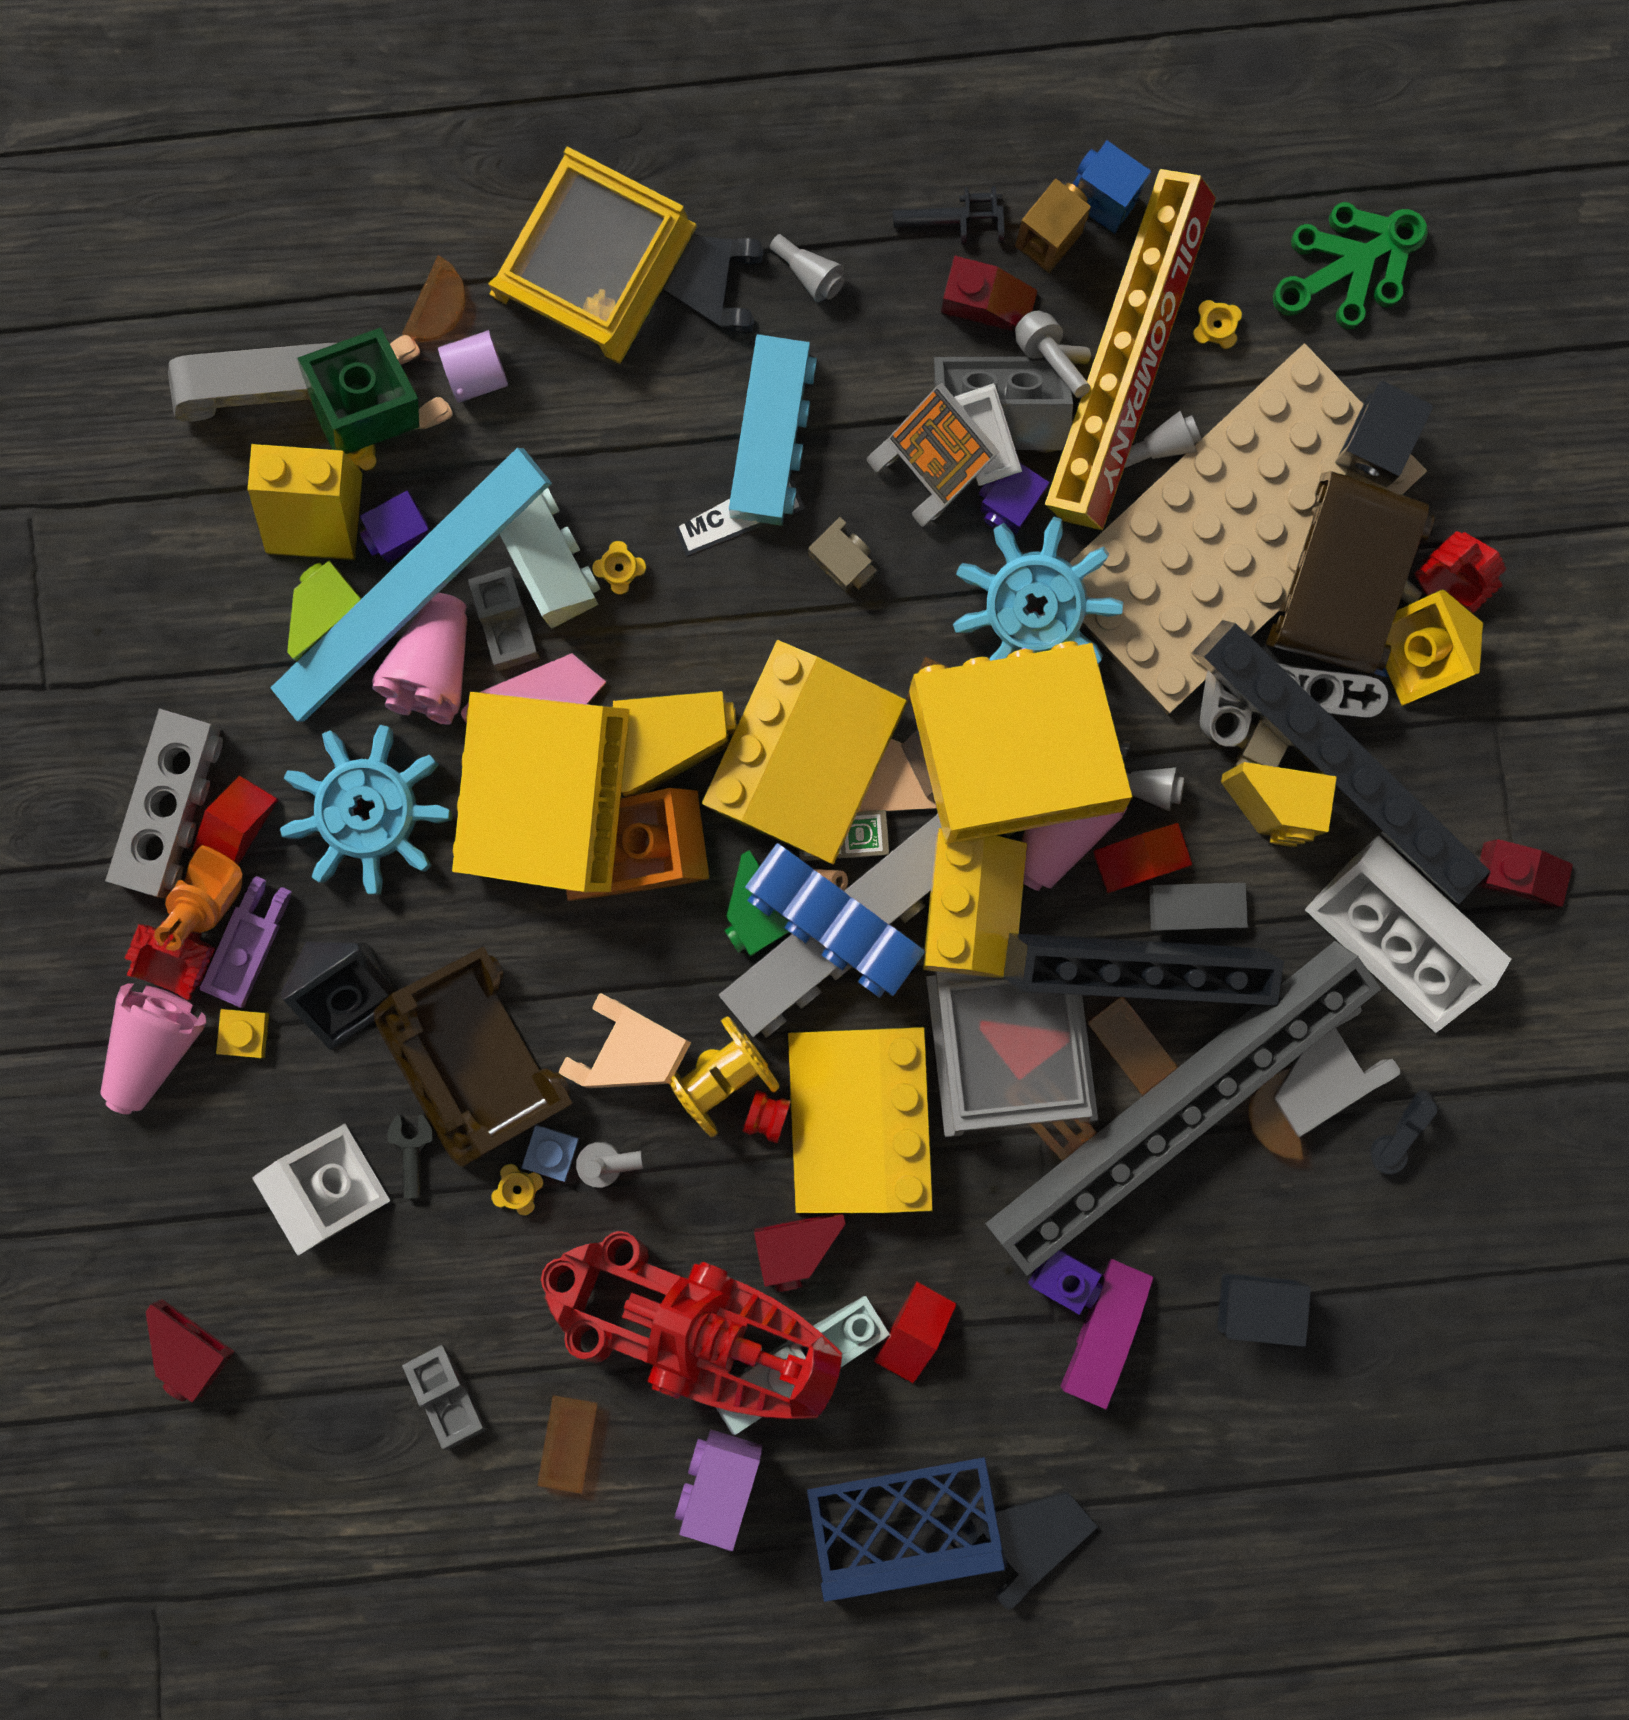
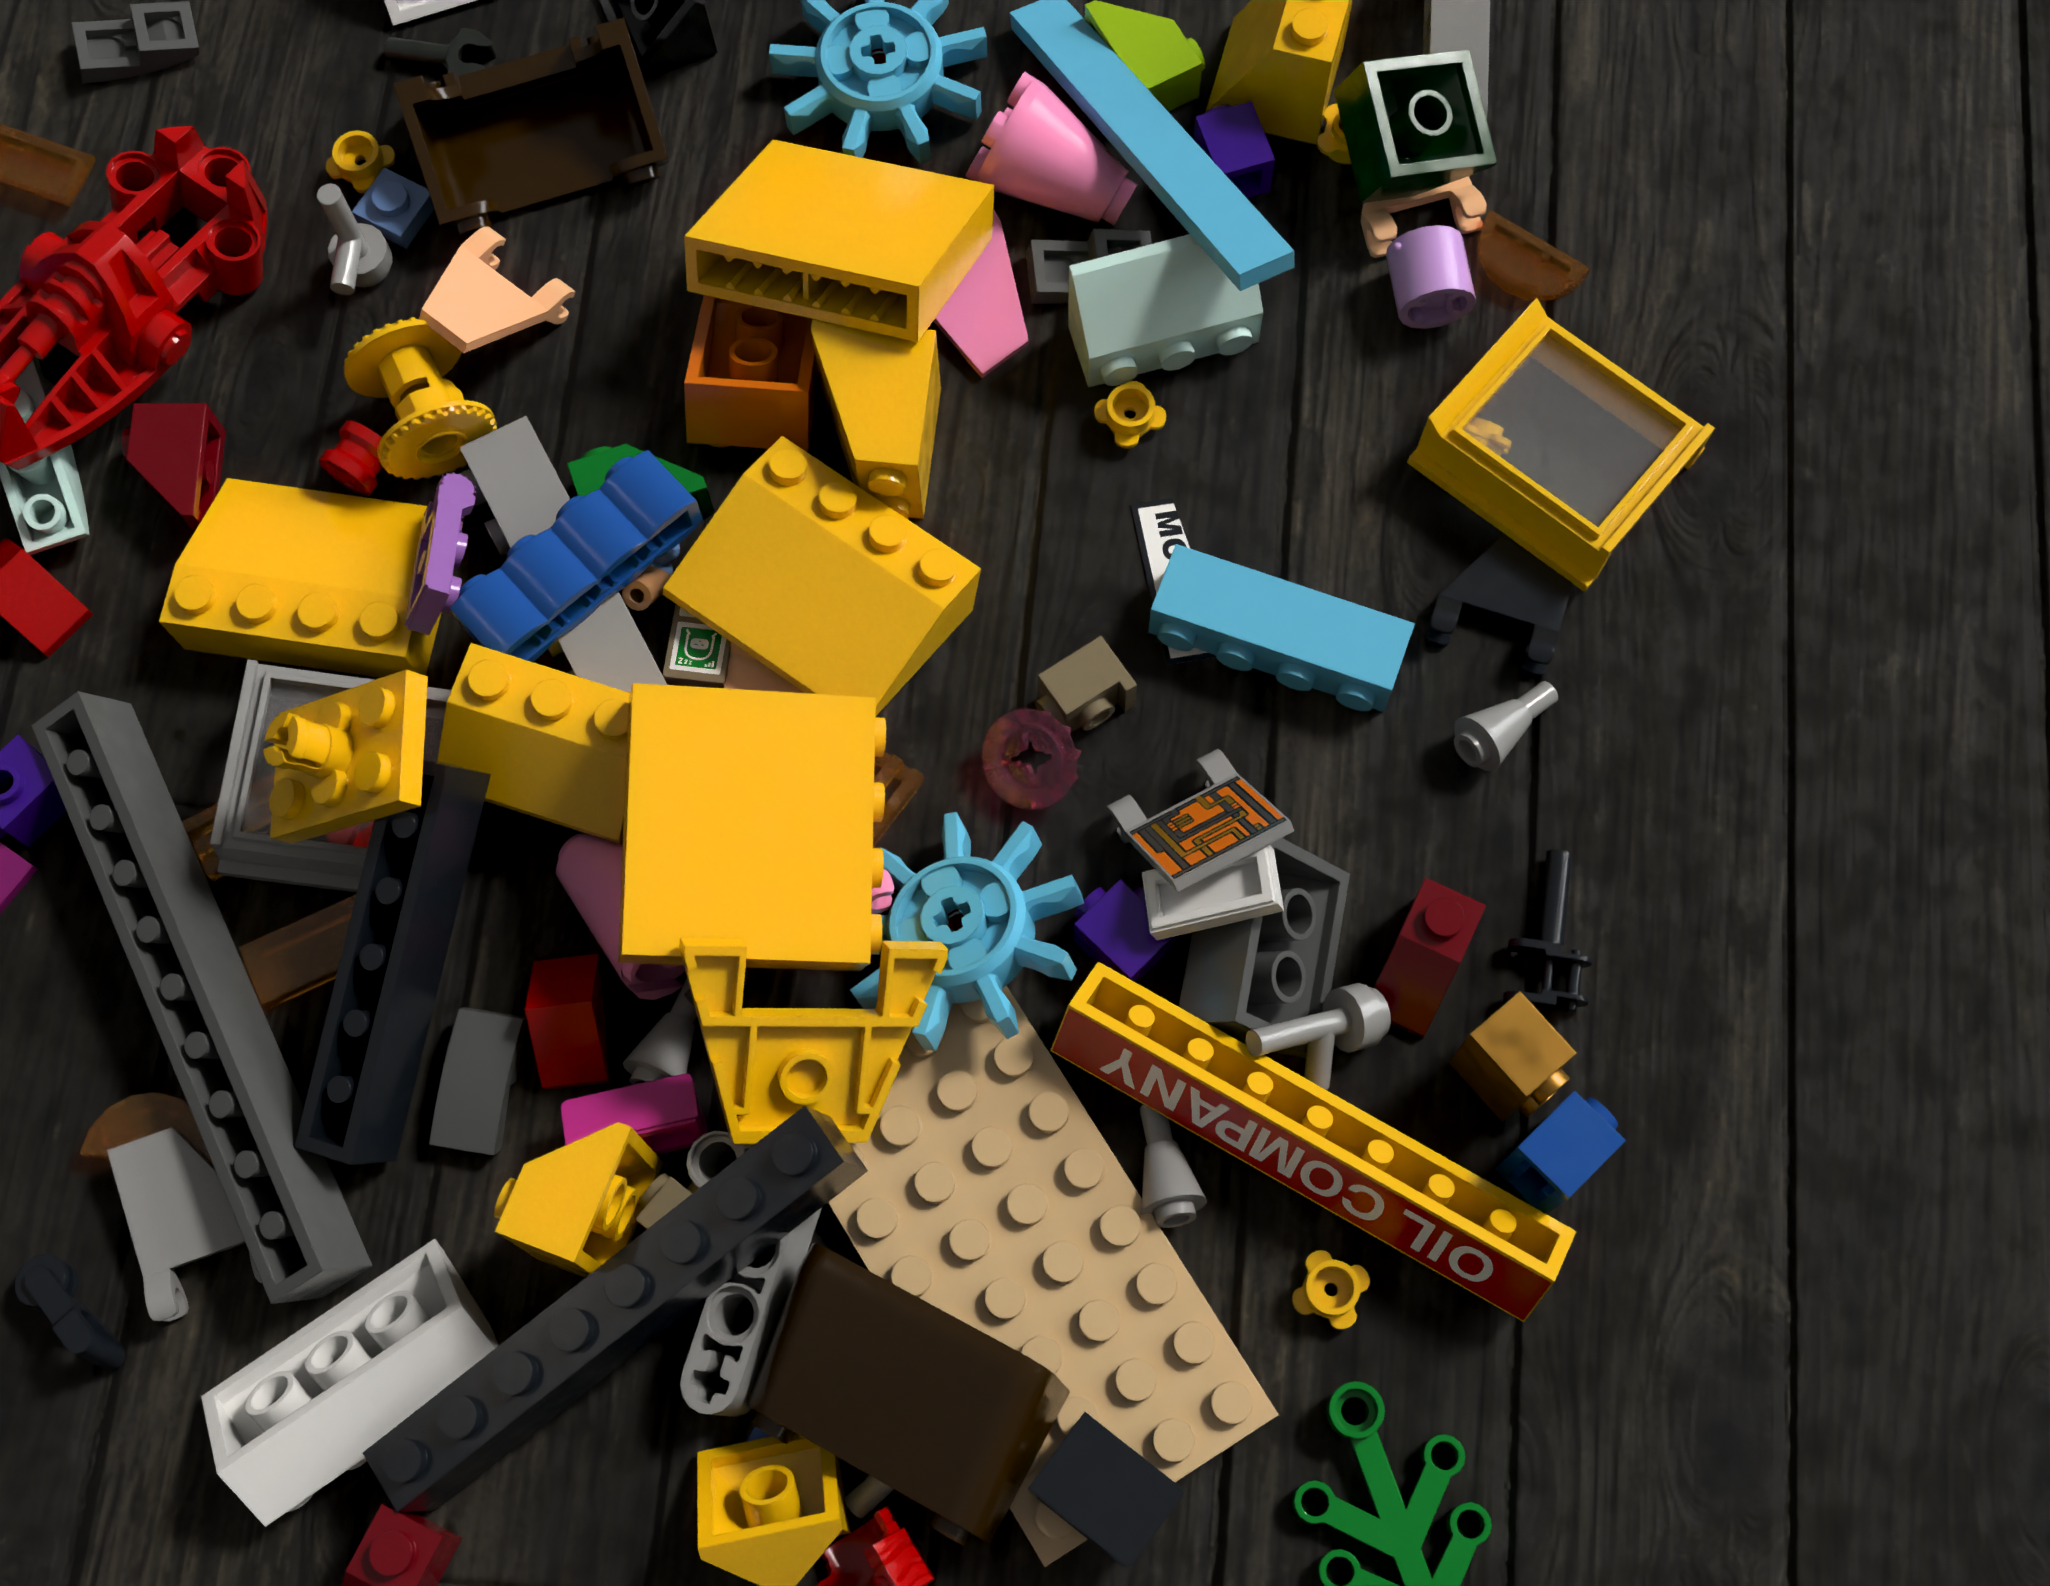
camera: 100 degrees right, 15 degrees down
none -> yellow plate [263,669,428,844]
none -> medium lavender hinge [405,472,476,635]
none -> dark pink slope [561,1073,708,1155]
none -> yellow wing [679,938,948,1144]
none -> clear pink gear [981,707,1081,810]

